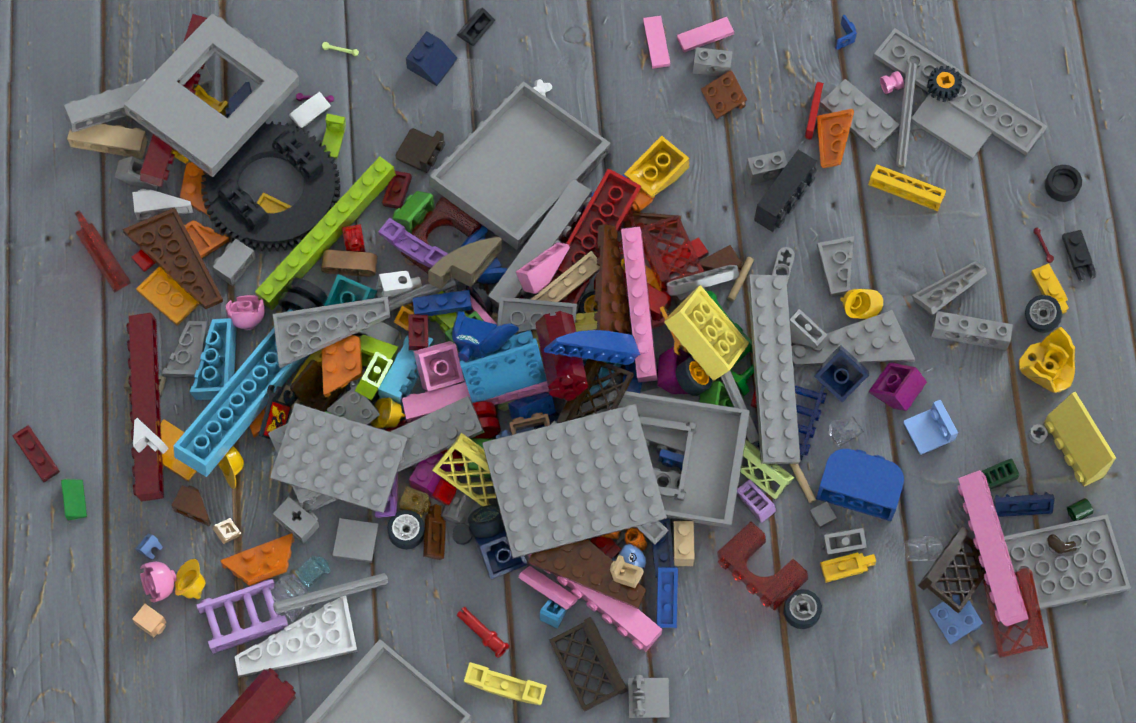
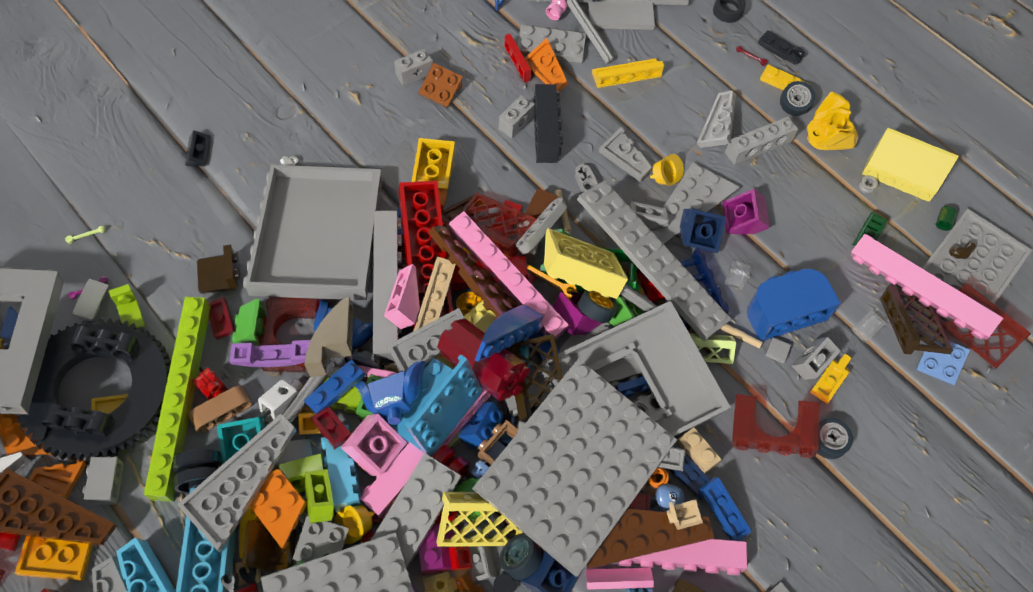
camera: 40 degrees left, 5 degrees down
bright pink cylinder [226,295,265,330] -> none
dark blue slope [406,31,458,86] -> none
bright pink tile [643,16,670,69] -> none
bright pink tile [677,17,734,53] -> none
lavender slope [737,479,776,522] -> none
light blue bracket [903,400,958,455] -> none
dark blue plate [994,492,1055,517] -> none

